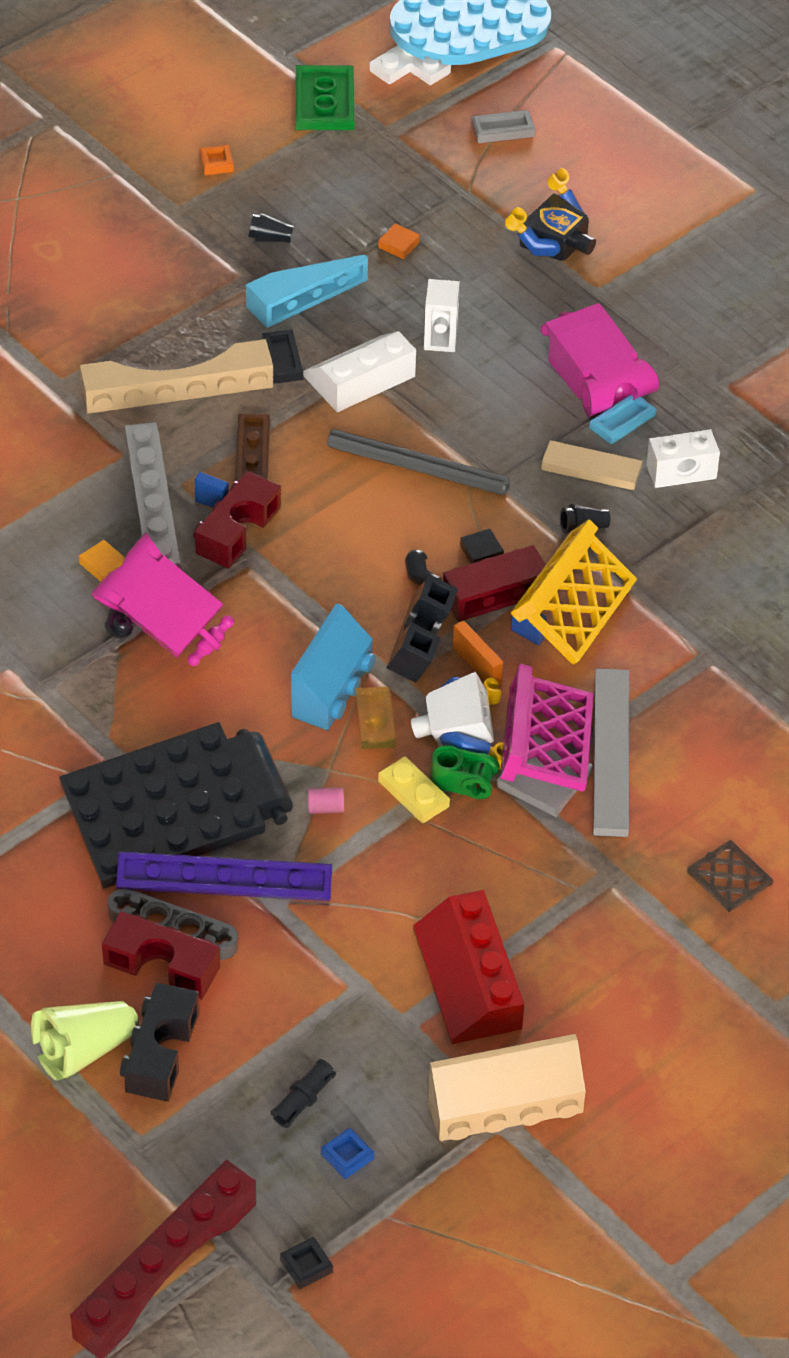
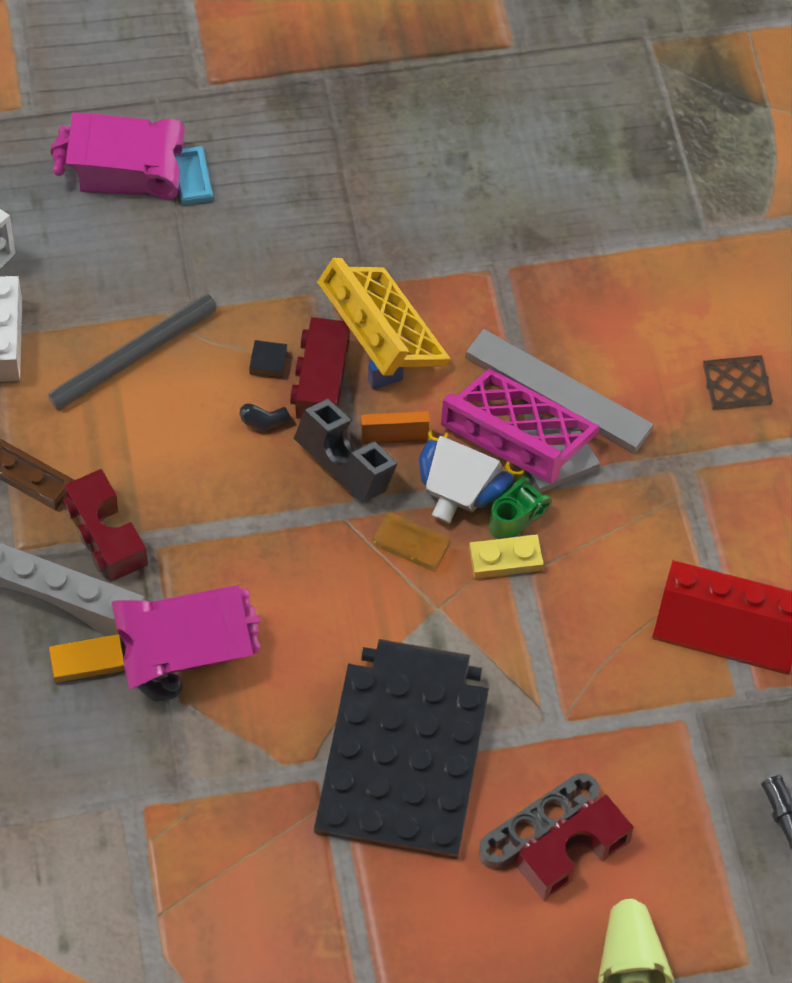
camera: 60 degrees left, 10 degrees up
dark purple tile [116,851,332,901] -> none
black arch [120,983,199,1102] -> none
blue tile [194,472,229,508] -> none
dark azure slope [291,603,376,731] -> none
bright pink piece [308,787,344,814] -> none
tan tile [541,440,643,490] -> none
black cone [560,504,611,533] -> none
white brick [646,429,720,488] -> none

